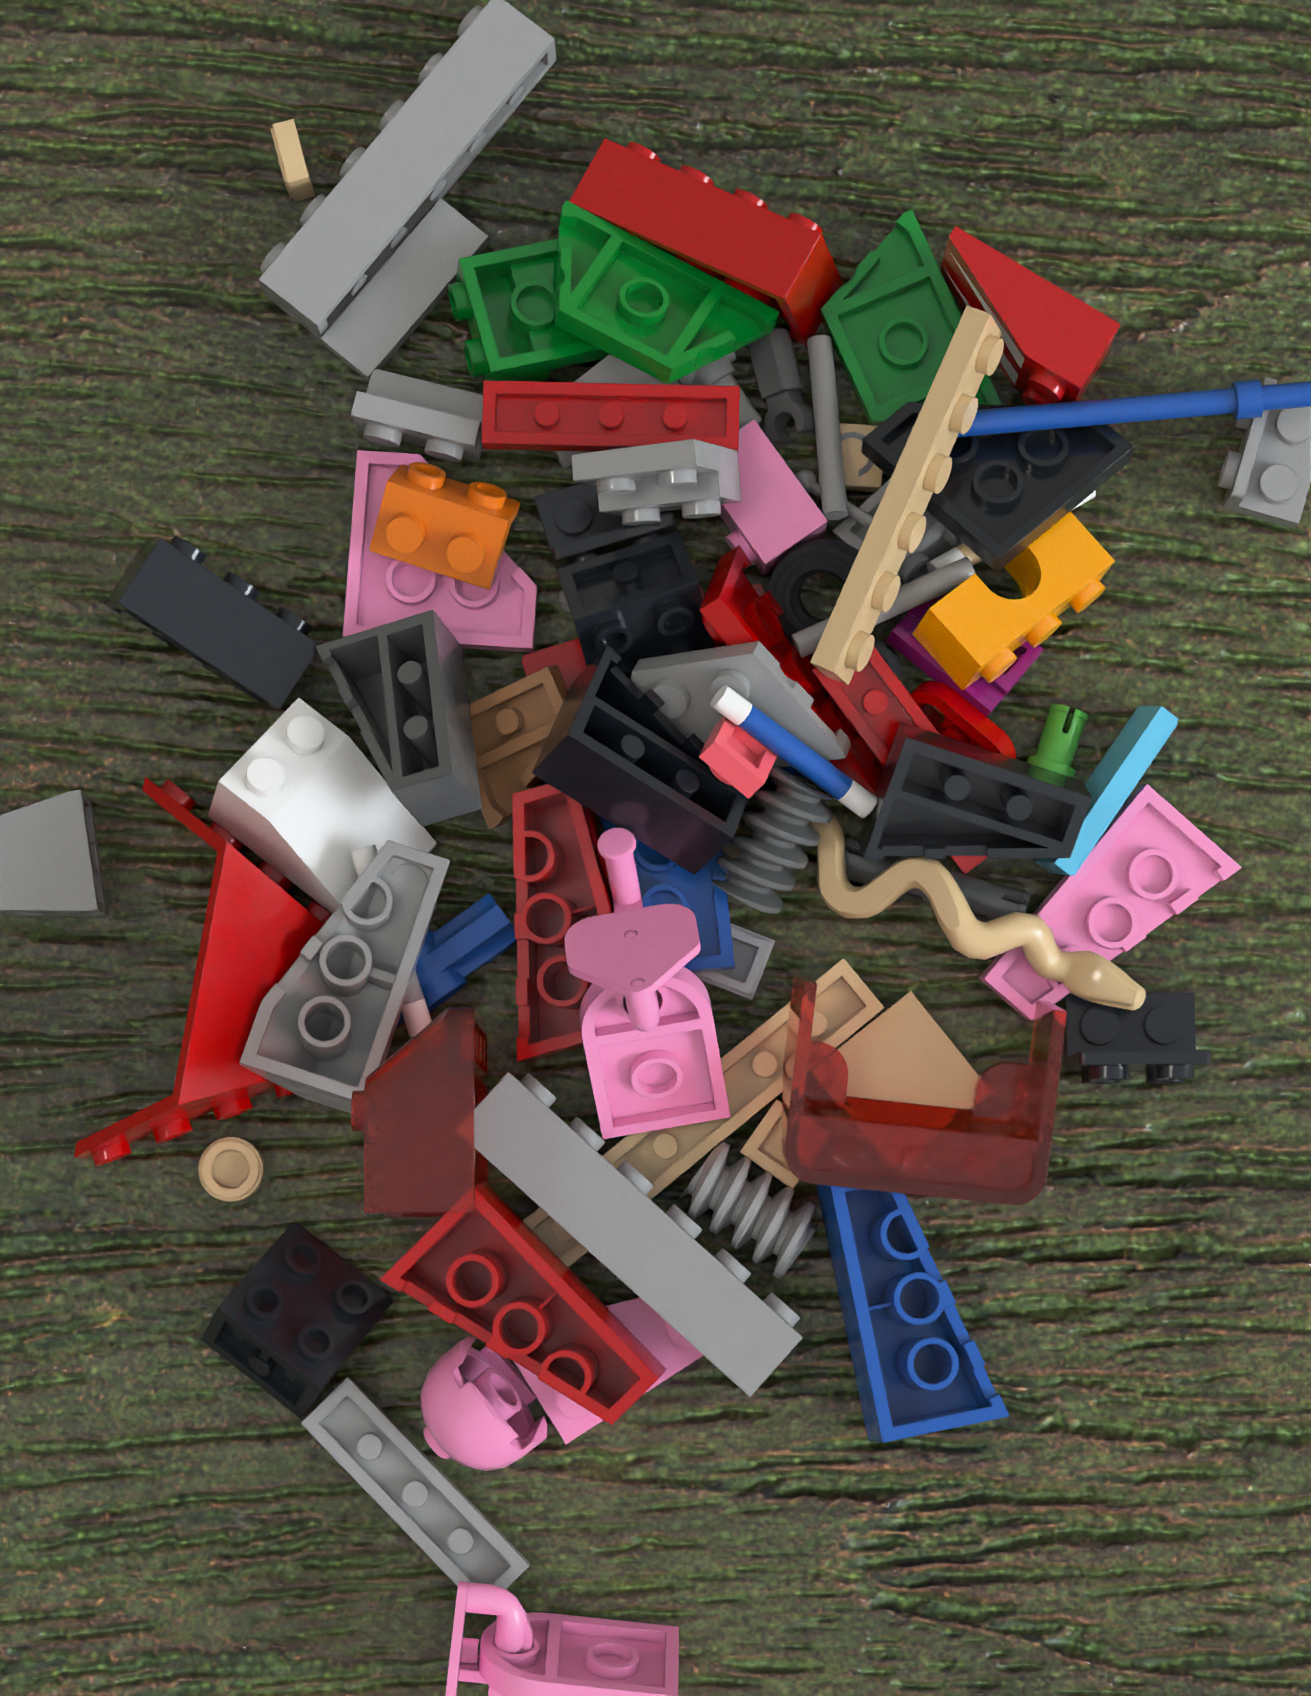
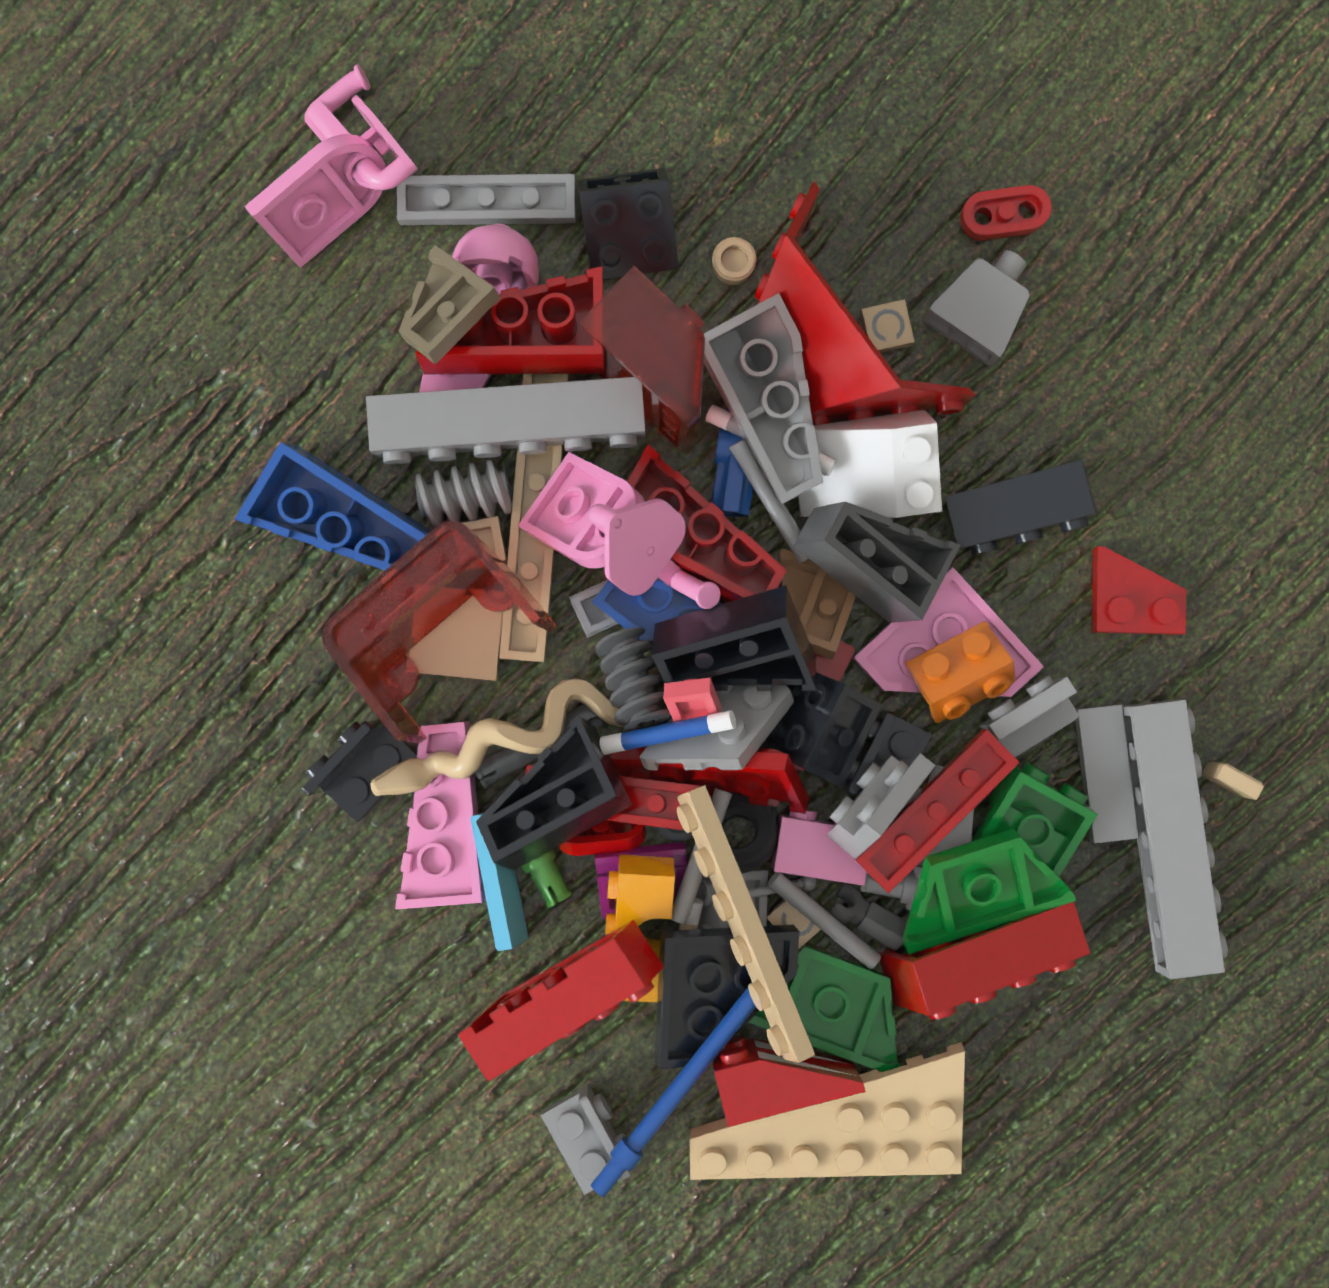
camera: 130 degrees right, 5 degrees up
none -> dark tan wing [398,245,500,365]
none -> red wedge [457,920,664,1082]
none -> tan wing [689,1042,965,1180]
none -> light grey bar [729,438,809,563]
none -> tan tile [860,299,915,353]
none -> red wing [1092,546,1186,635]

